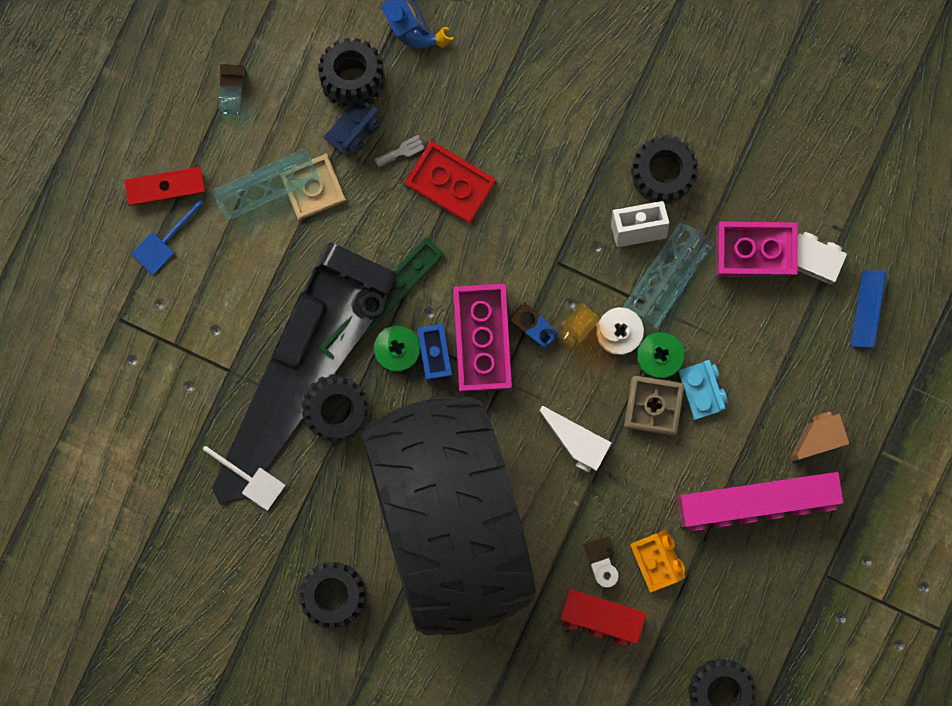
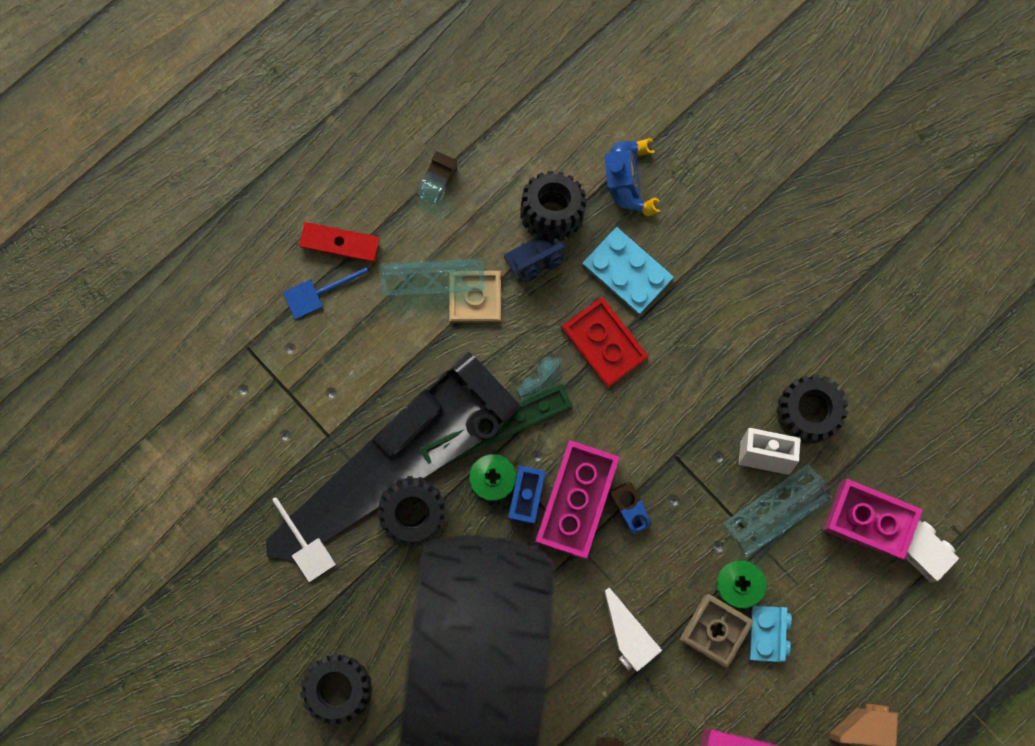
camera: 20 degrees right, 5 degrees down
light grey piece [374,135,425,168] -> none
clear yellow brick [559,302,601,347] -> none
white piece [596,307,644,355] -> none
blue slope [851,270,886,350] -> none
none -> clear light blue slope [516,356,562,400]
none -> medium azure plate [582,227,674,315]

